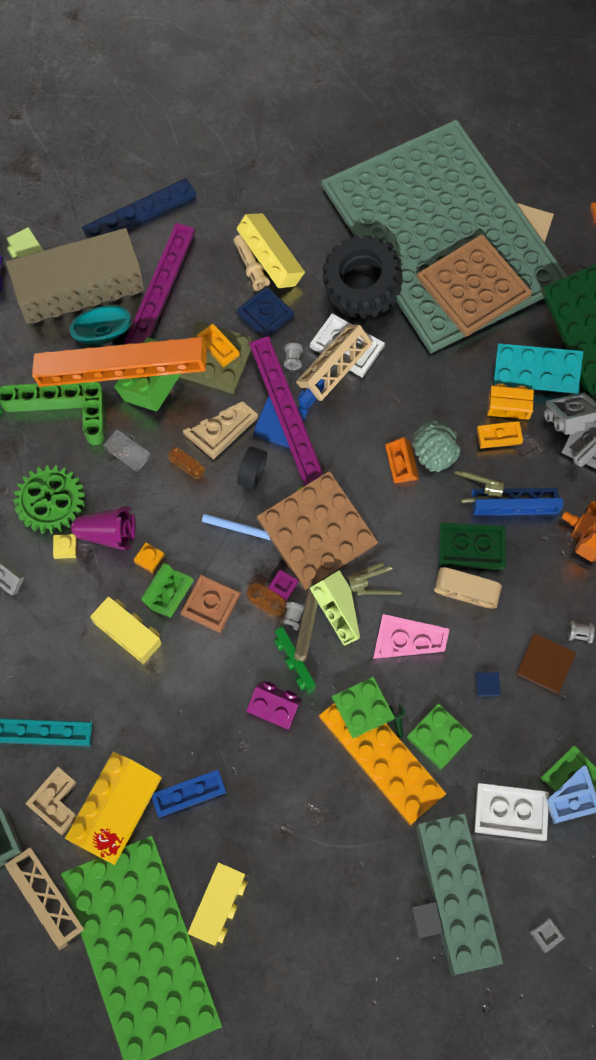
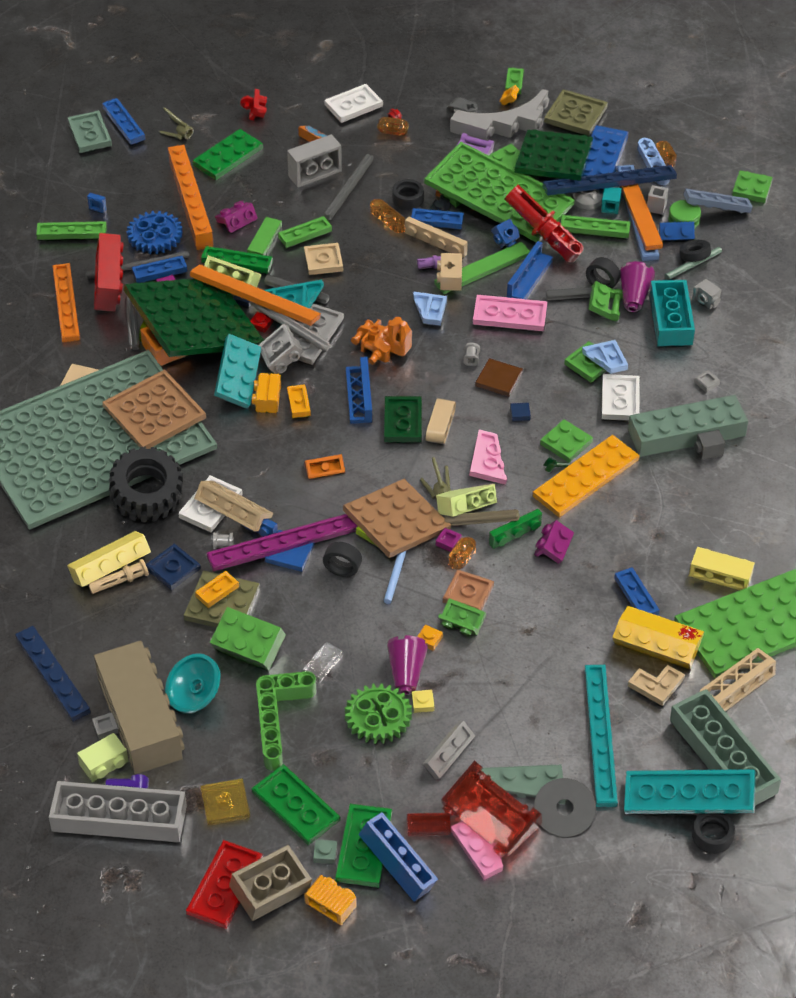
camera: 90 degrees left, 20 degrees down
orange brick [32,337,207,387] -> none
light yellow brick [90,596,161,665] -> none
magenta plate [124,223,195,345] -> none
clear orange beam [167,447,206,479] -> none
tan wing [183,401,258,460] -> none
light grey bush [280,602,305,631] -> none
bright green plate [332,677,395,740] -> none
sand green hair [412,420,460,472] -> none
olive plant [455,470,504,503] -> none

